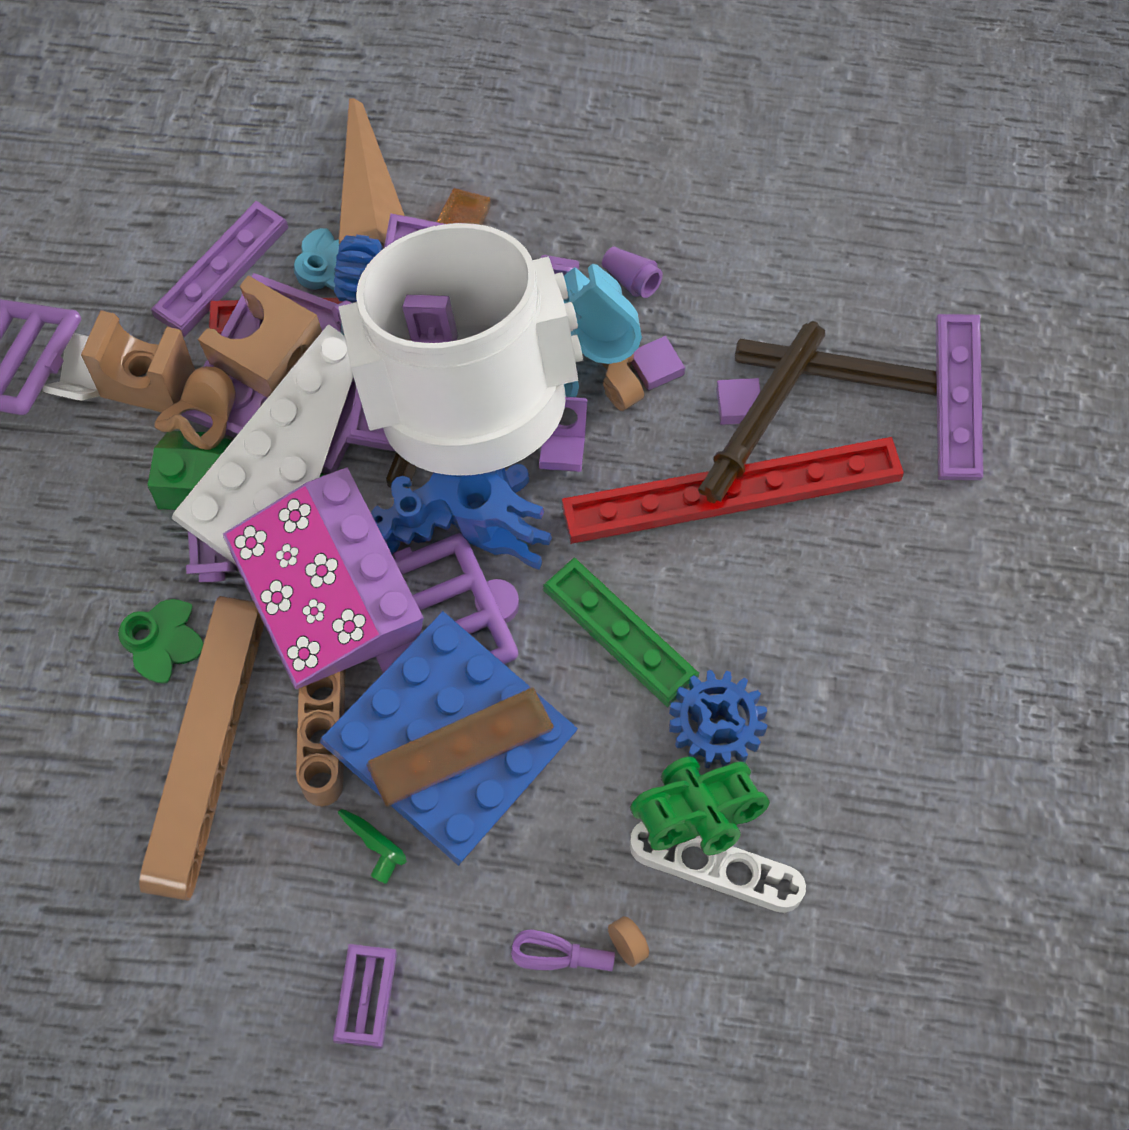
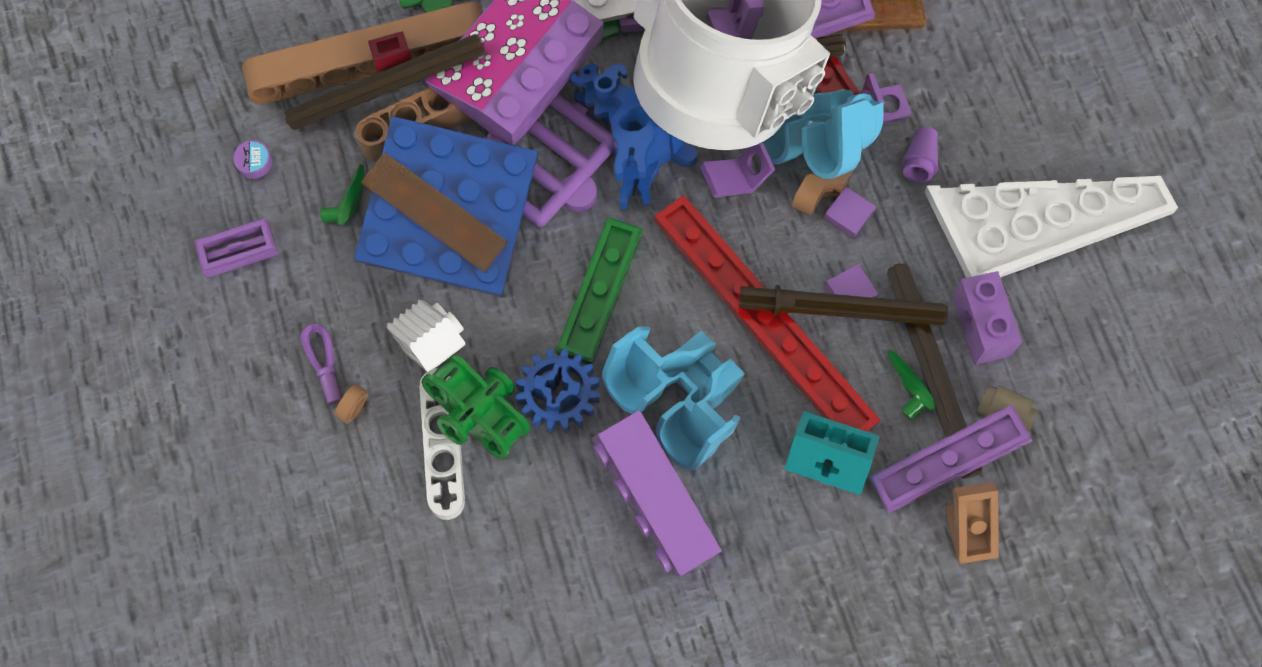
camera: 65 degrees right, 5 degrees up
none -> tile [233,140,273,179]
none -> dark brown axle [285,34,485,130]
none -> dark red tile [368,31,412,72]
none -> white brick [387,300,466,373]
none -> medium lavender wedge [590,410,722,576]
none -> medium azure piece [602,326,745,470]
none -> teal brick [784,411,880,495]
none -> green bar [887,350,935,421]
none -> white wing [924,176,1178,278]
none -> medium nougat slope [946,482,999,564]
none -> medium lavender brick [952,271,1022,365]
none -> dark tan brick [976,385,1038,432]

